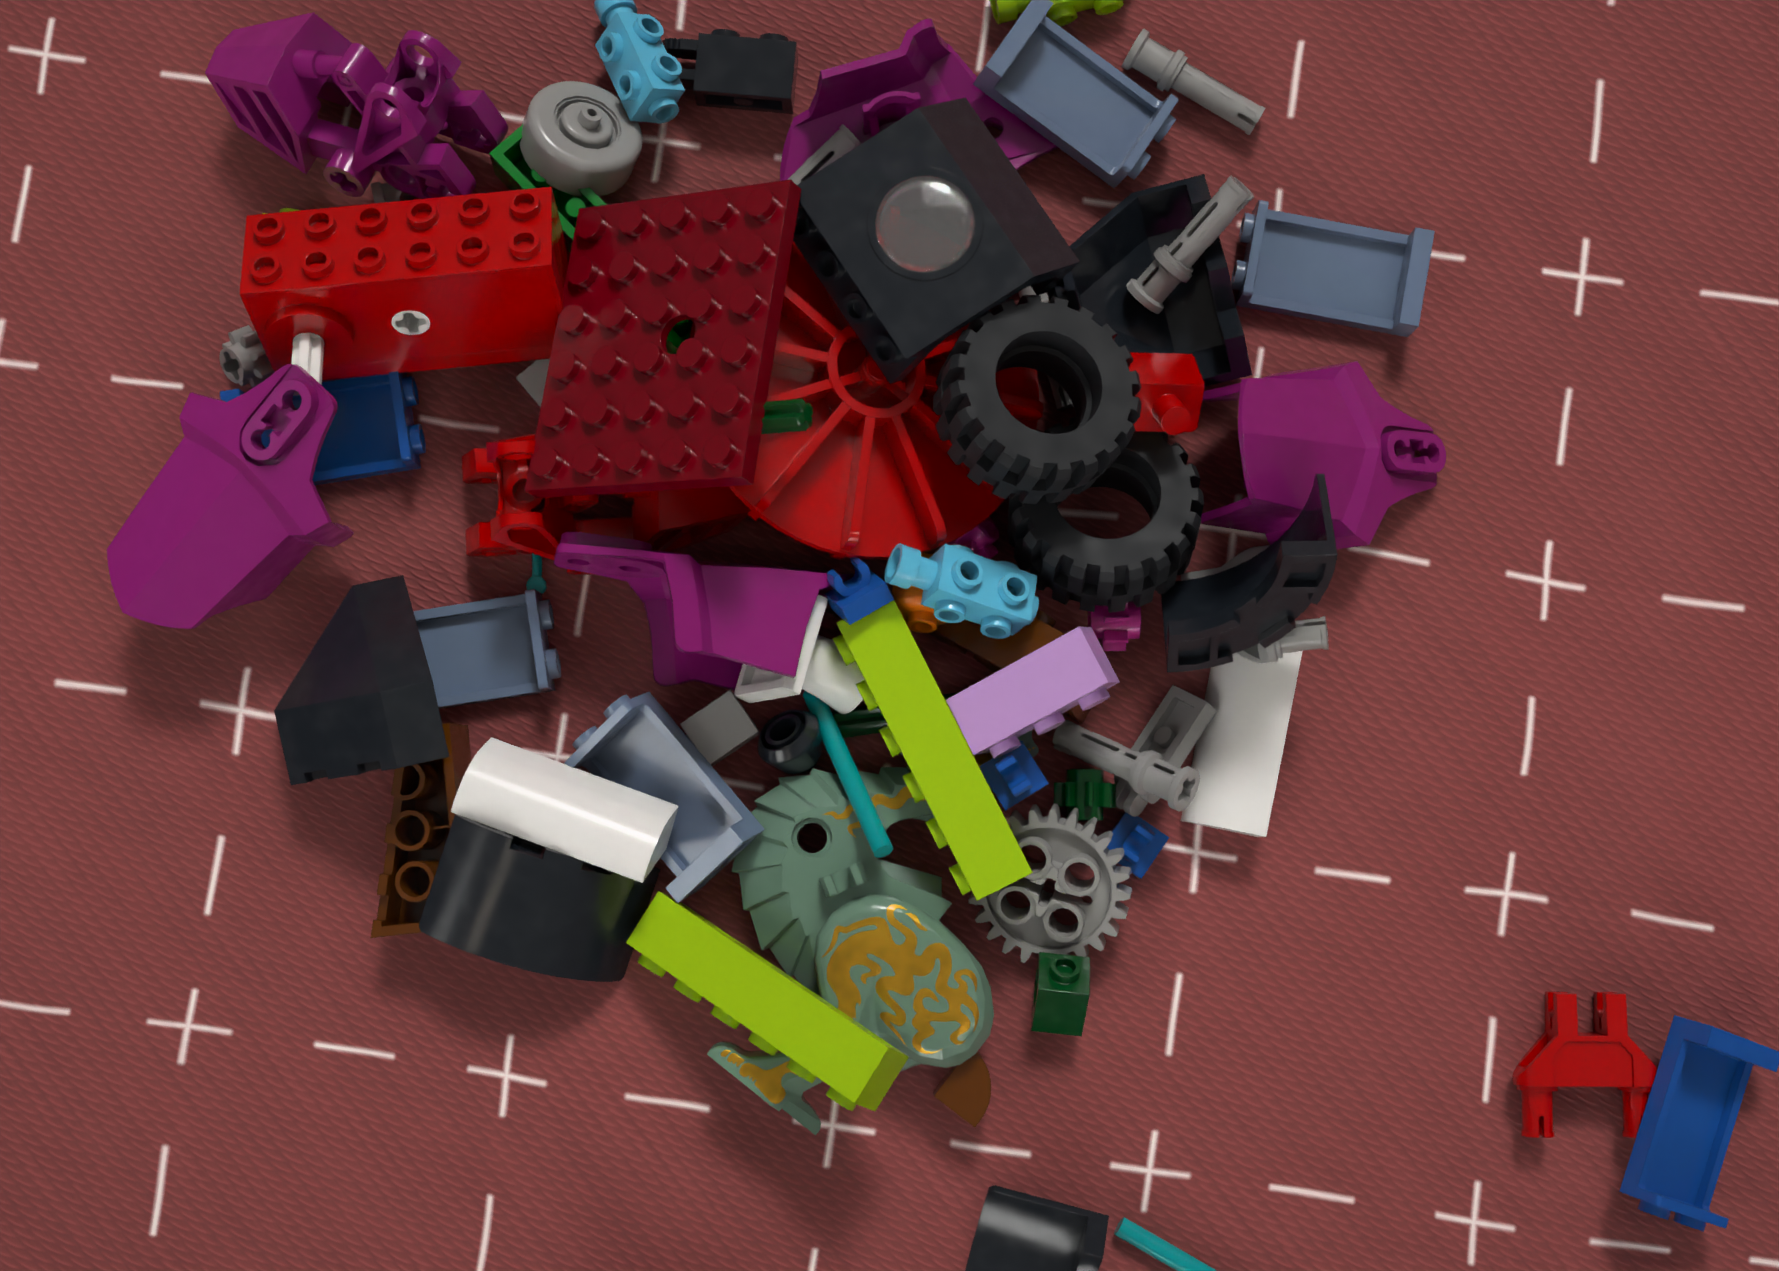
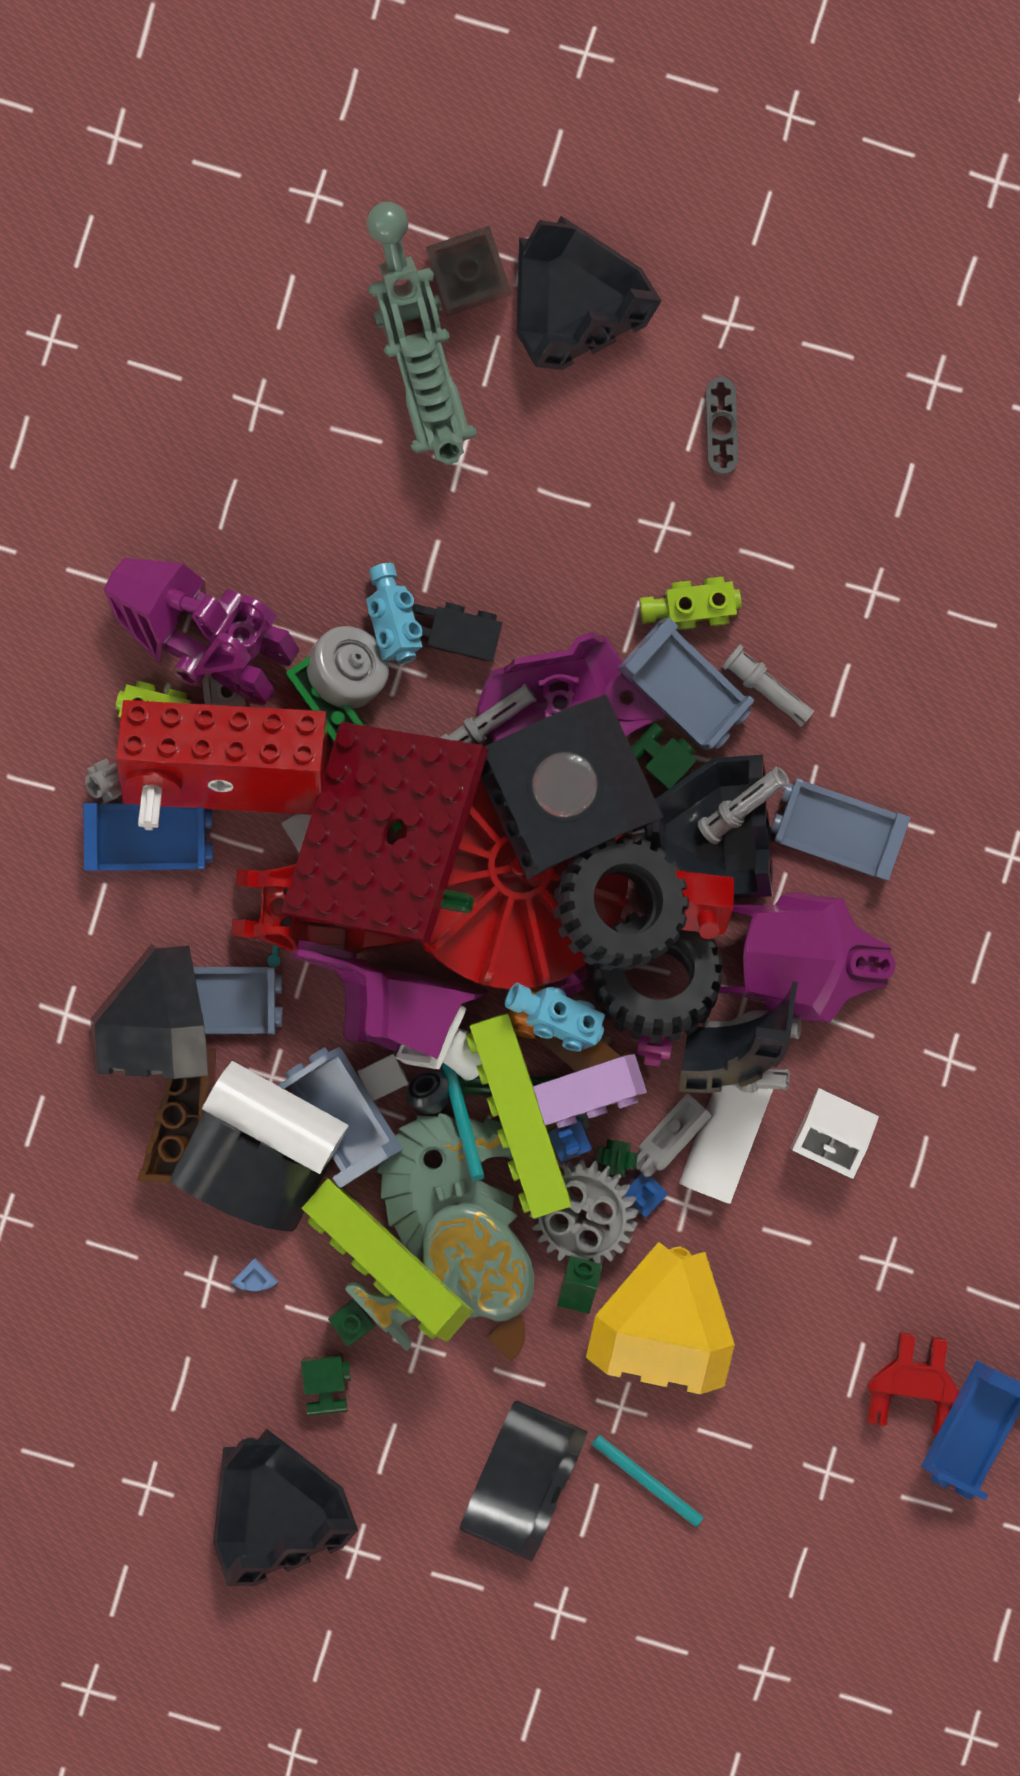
camera: 10 degrees right, 5 degrees up
magenta piece [107,364,354,629] -> none
blue tile [825,557,894,625] -> none
light grey pin [1053,720,1200,812] -> none
none -> medium blue tile [231,1258,278,1291]
none -> dark green brick [301,1354,351,1416]
none -> dark green brick [328,1298,376,1347]
none -> yellow panel [586,1242,735,1394]
none -> dark green brick [631,722,697,790]
none -> white slope [790,1088,879,1179]

